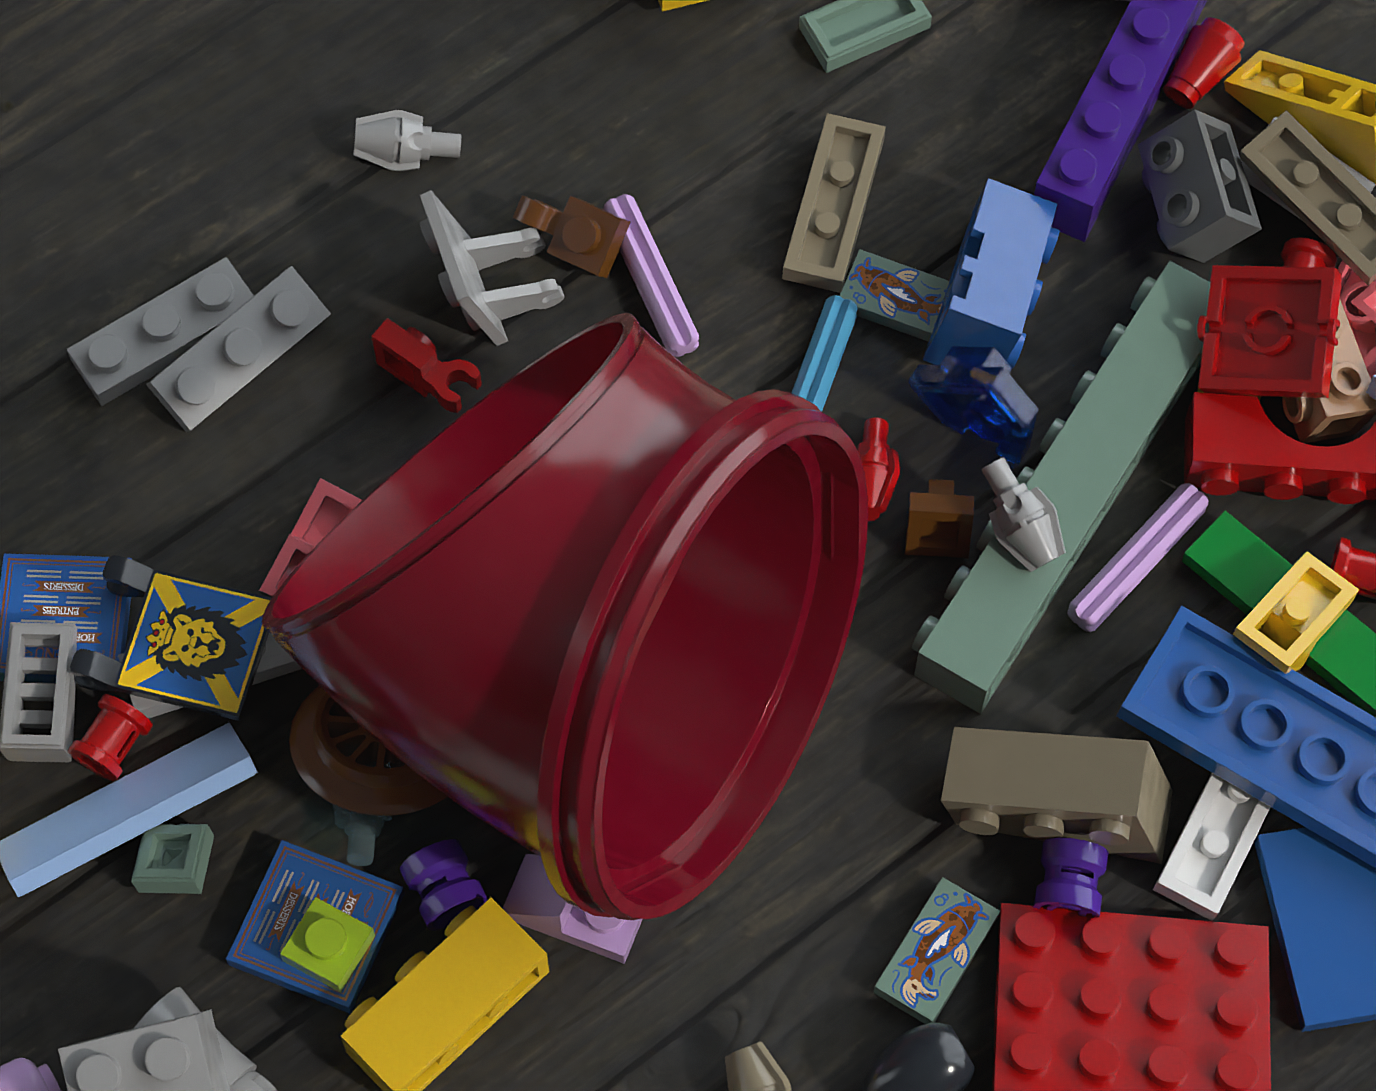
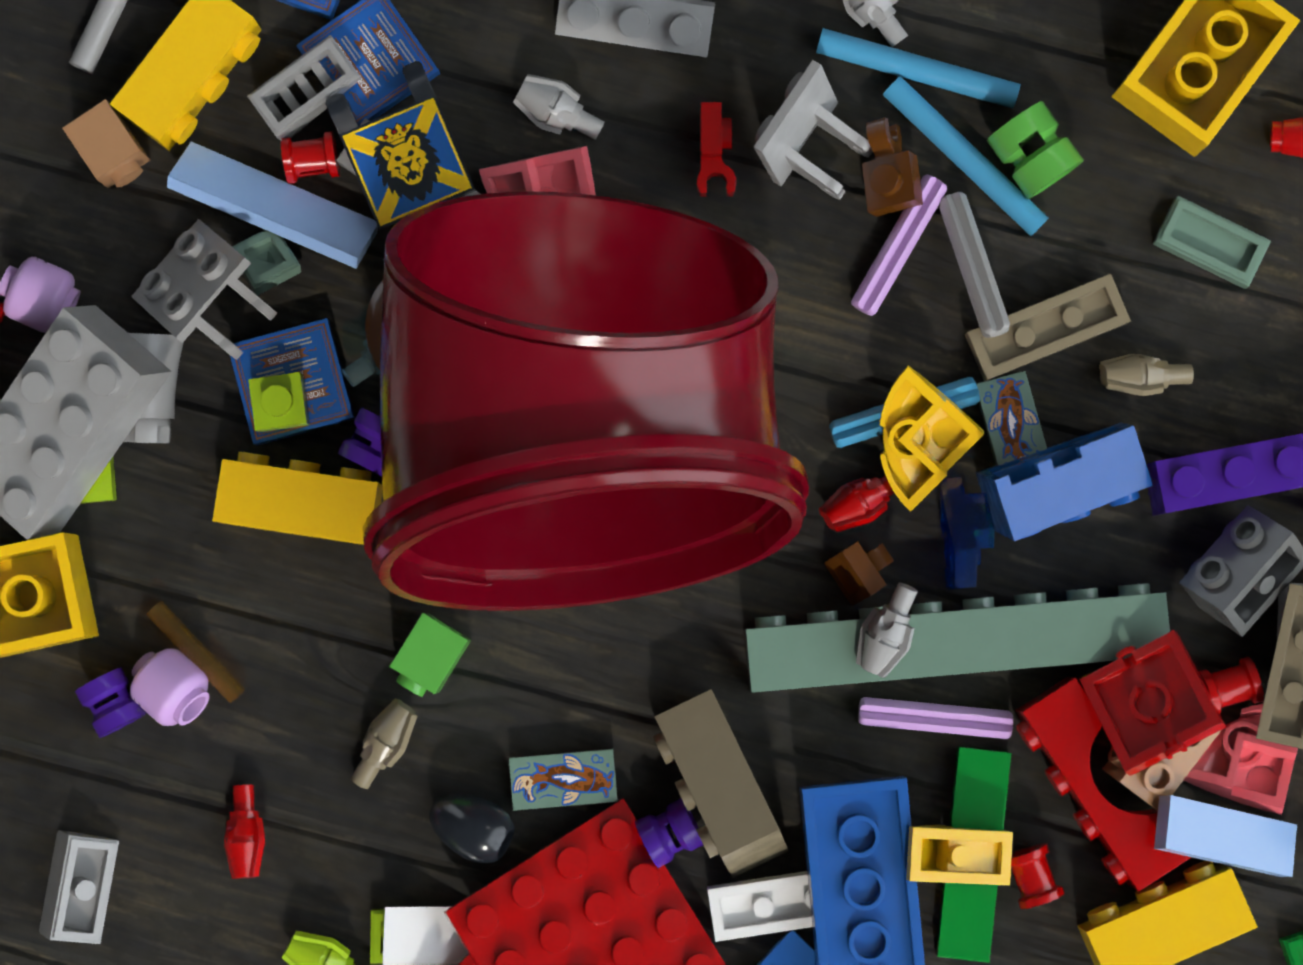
camera: 55 degrees right, 20 degrees up
none -> light grey plate [131,219,277,360]
none -> bright green brick [390,613,471,697]
none -> light grey piece [513,74,604,140]
none -> dark azure piece [816,28,1021,109]
none -> yellow brick [879,365,984,512]
none -> dark azure piece [883,76,1049,236]
none -> light grey axle [939,192,1010,338]
none -> bright green wheel [987,101,1084,199]
none -> dark tan piece [1099,354,1194,396]

